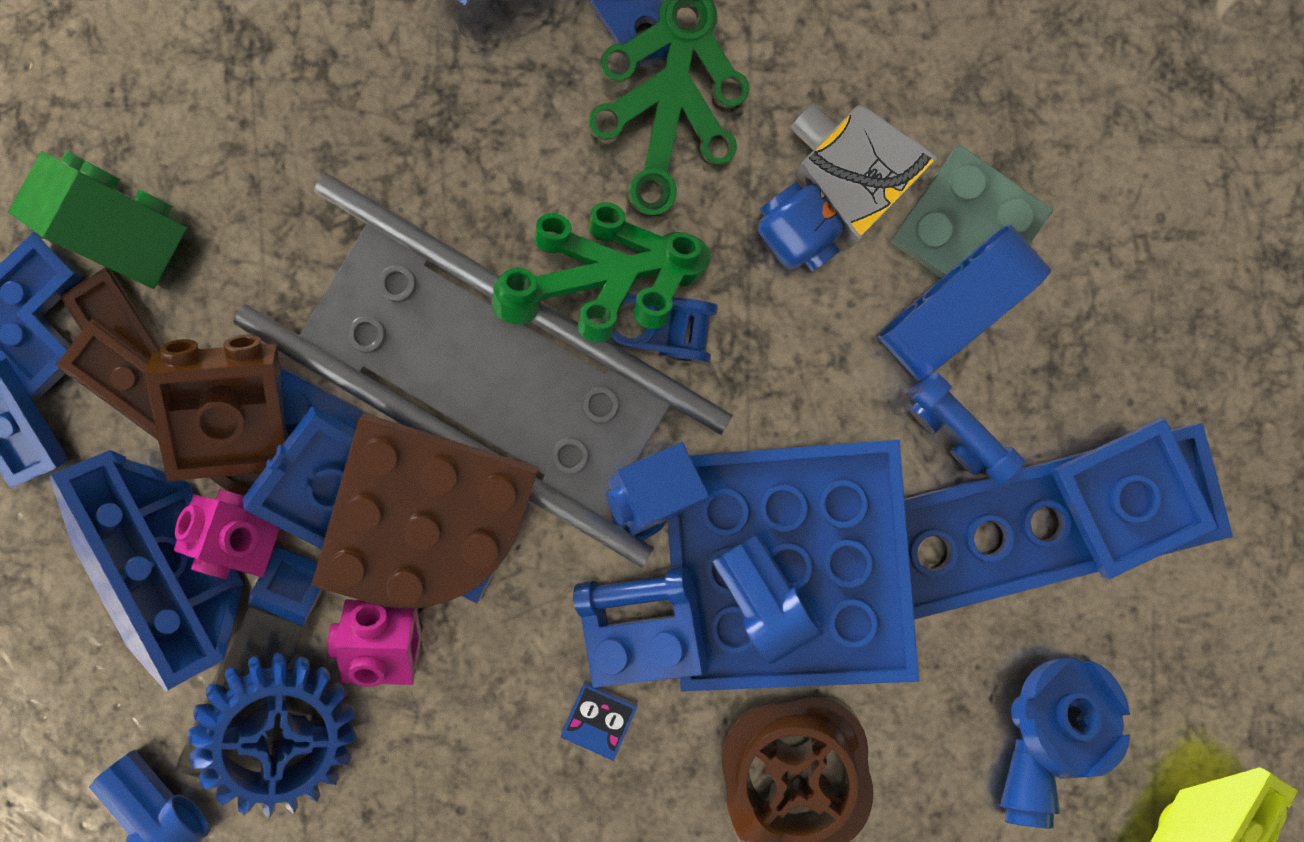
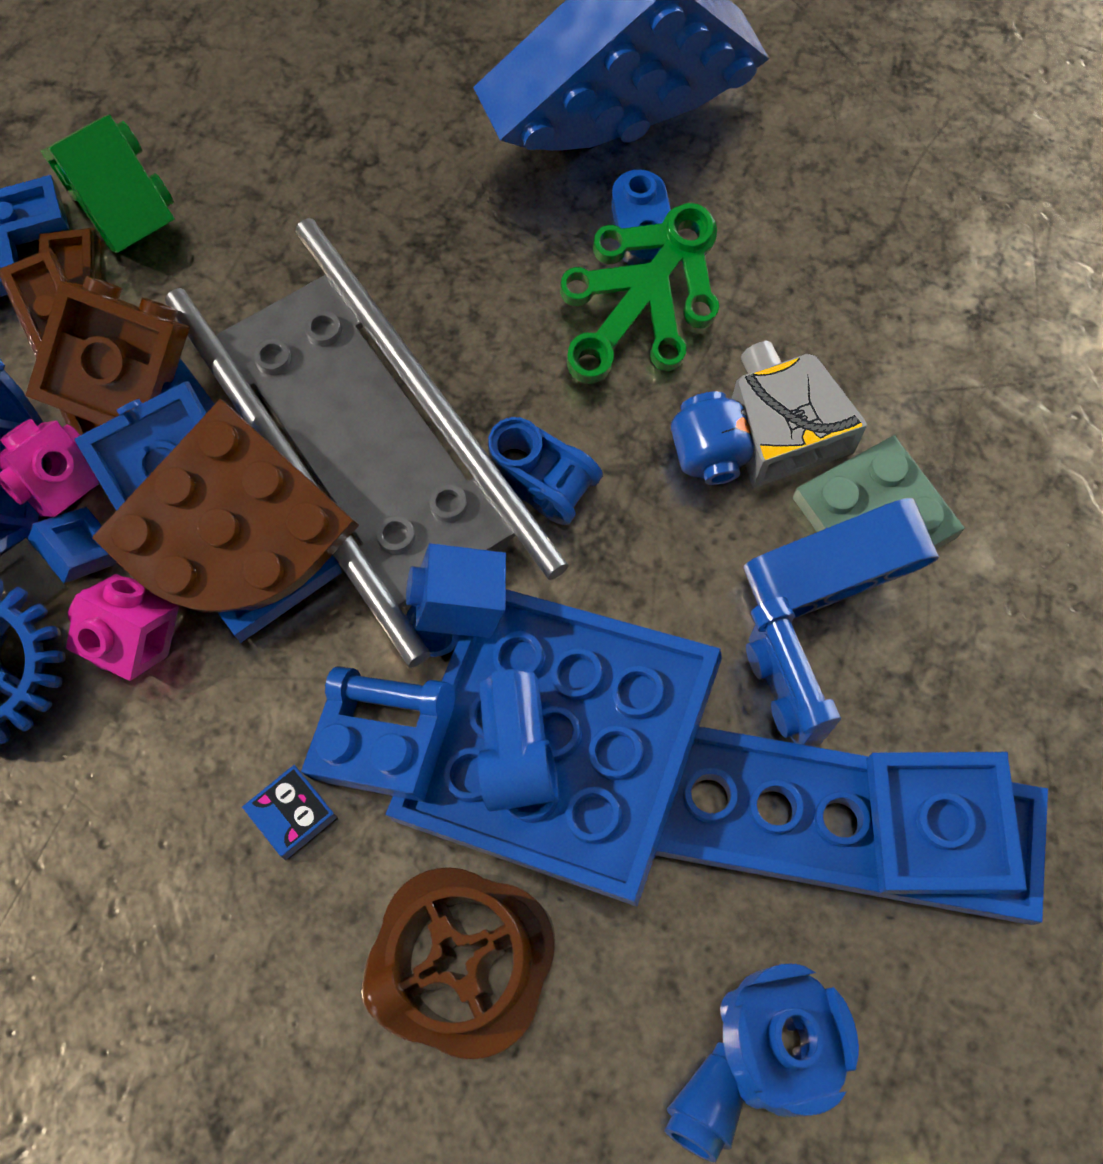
camera: 30 degrees right, 20 degrees down
green plant [492,202,711,342] -> none

